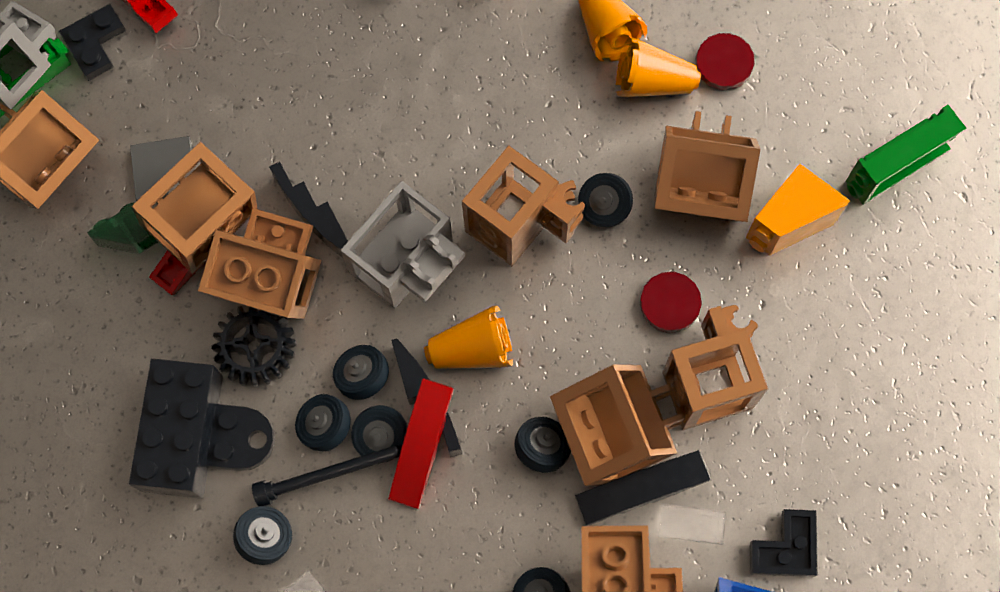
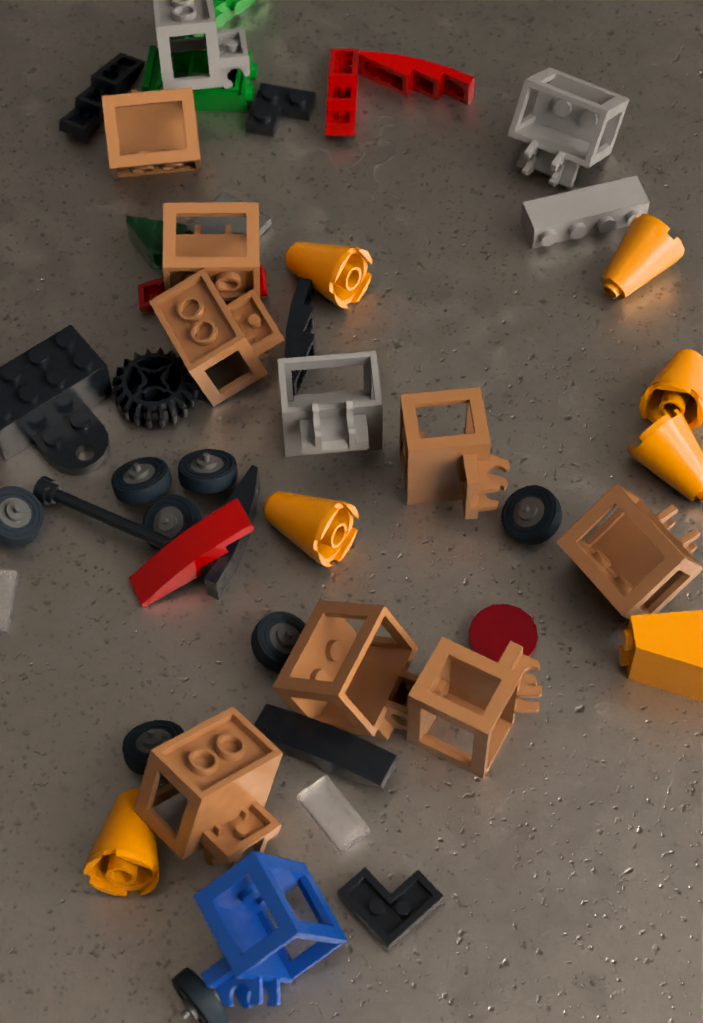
camera: 45 degrees right, 15 degrees down
none -> light orange cone [285,241,372,309]

